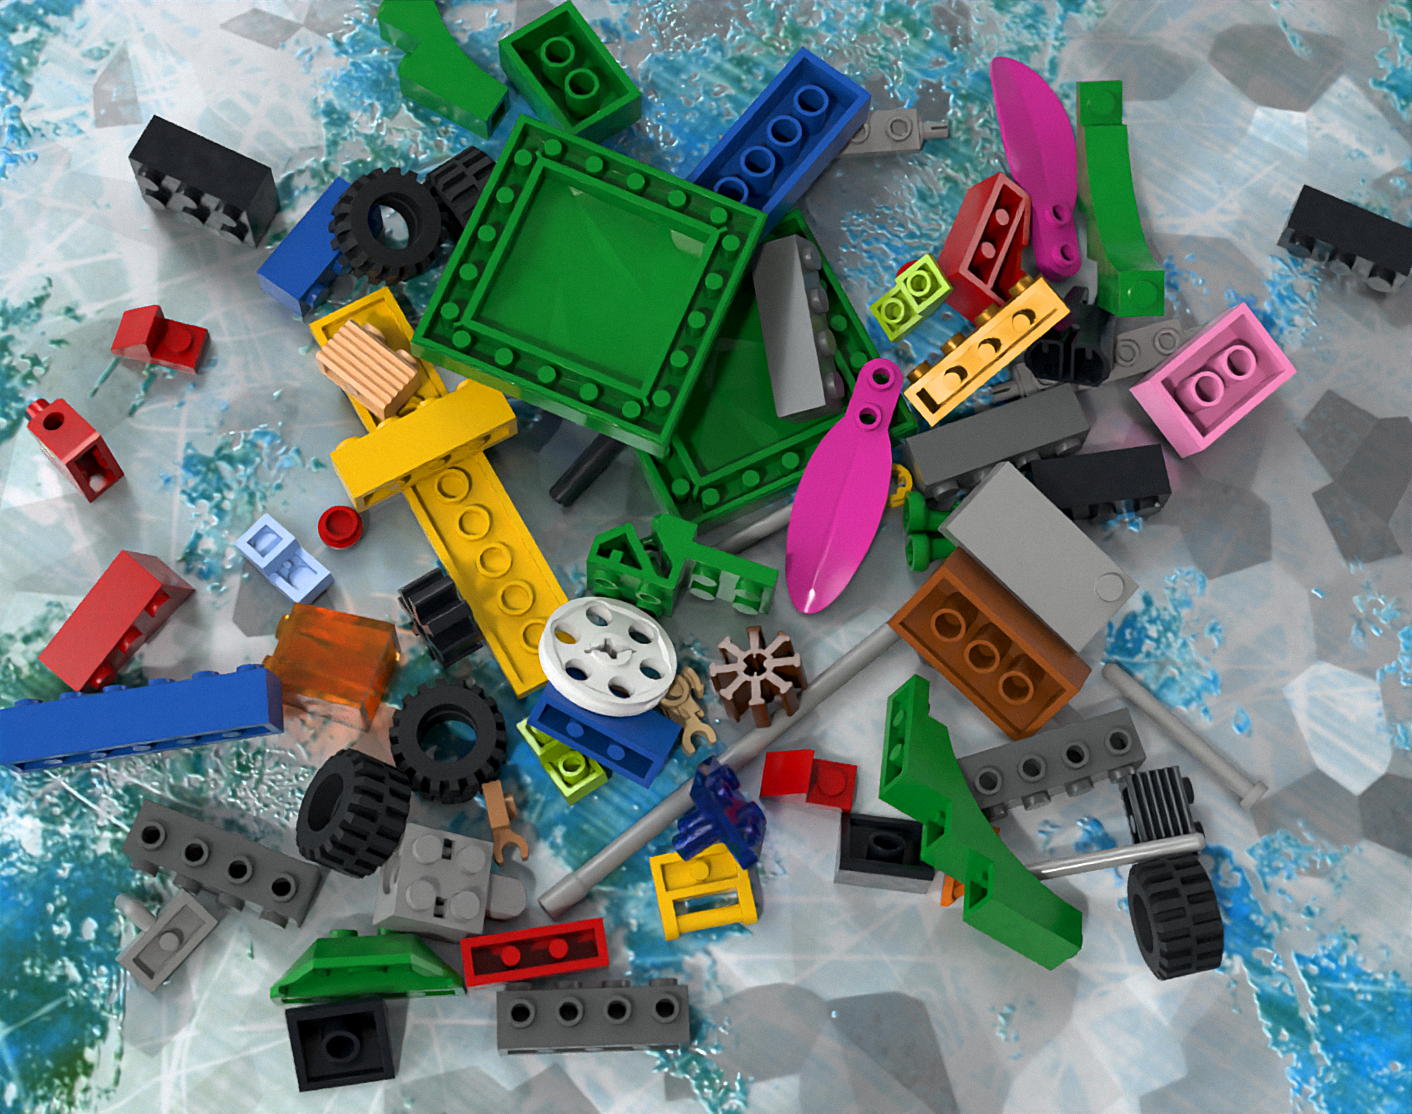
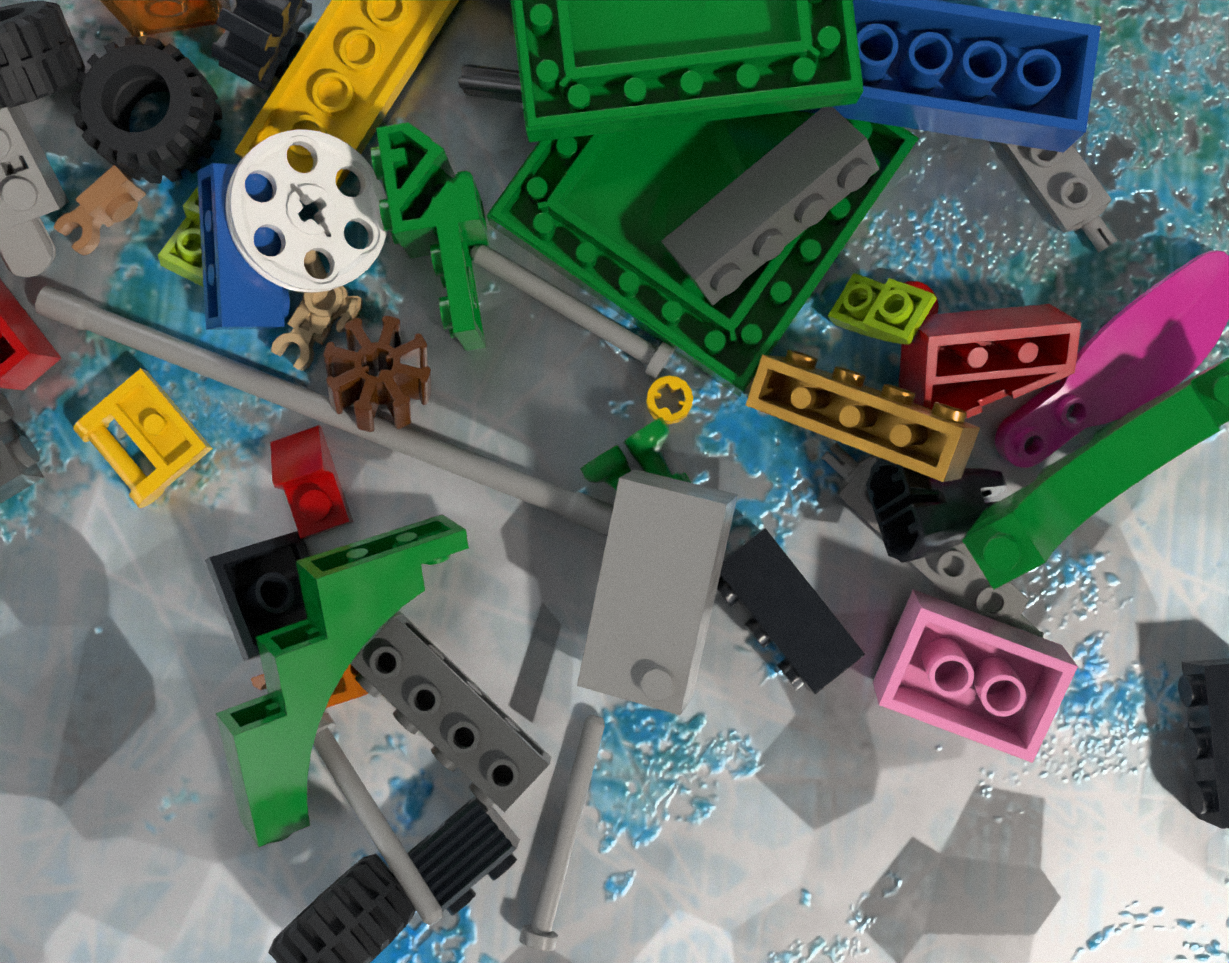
camera: 70 degrees right, 15 degrees up
clear blue plate [672,755,767,870] -> none
dark pink plant [785,358,903,614] -> none
dark orange slope [887,546,1092,741] -> none
dark grey brick [902,382,1091,501] -> none

